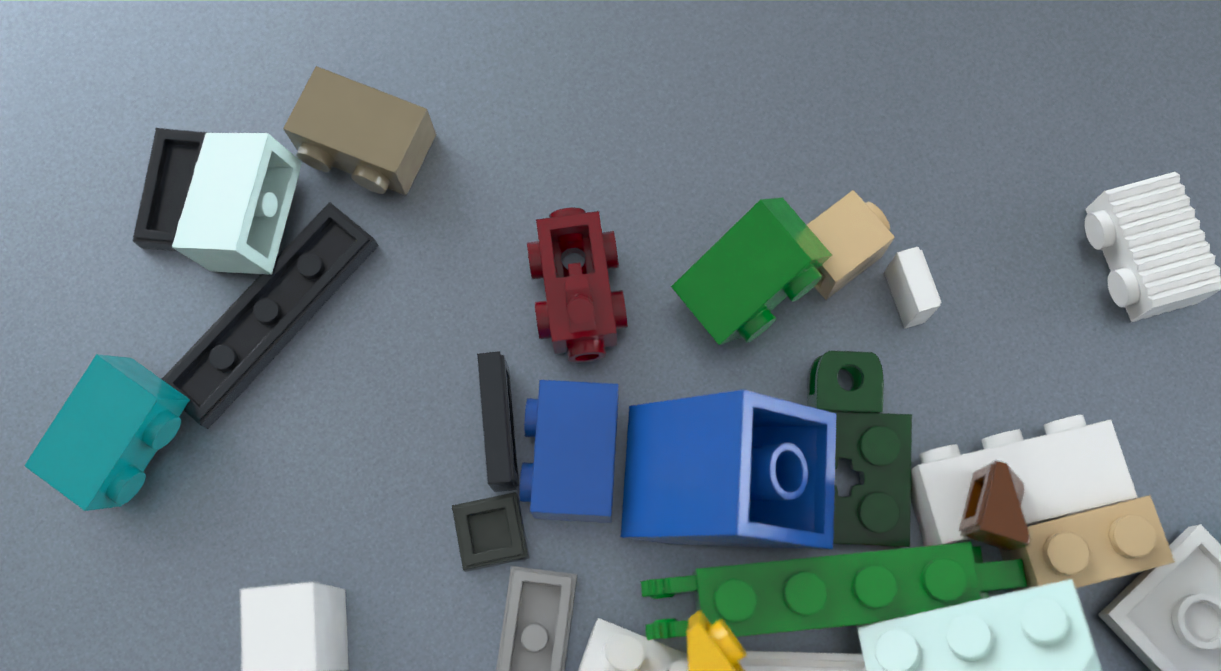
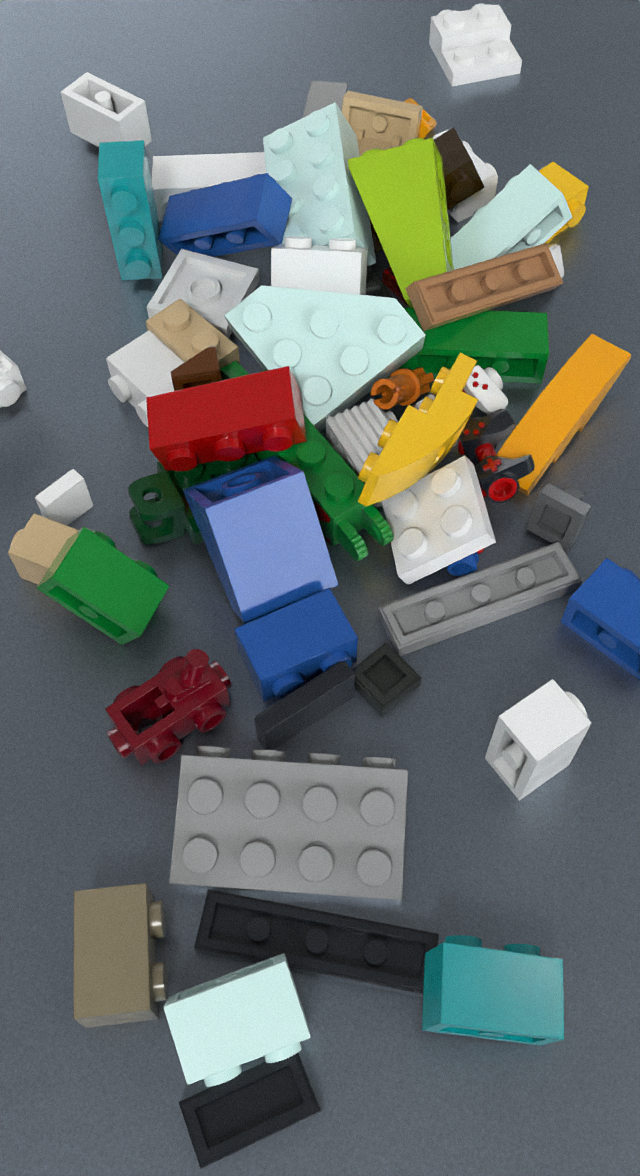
camera: 120 degrees left, 15 degrees down
none -> red brick [146,366,307,471]
none -> light grey bracket [169,746,408,900]

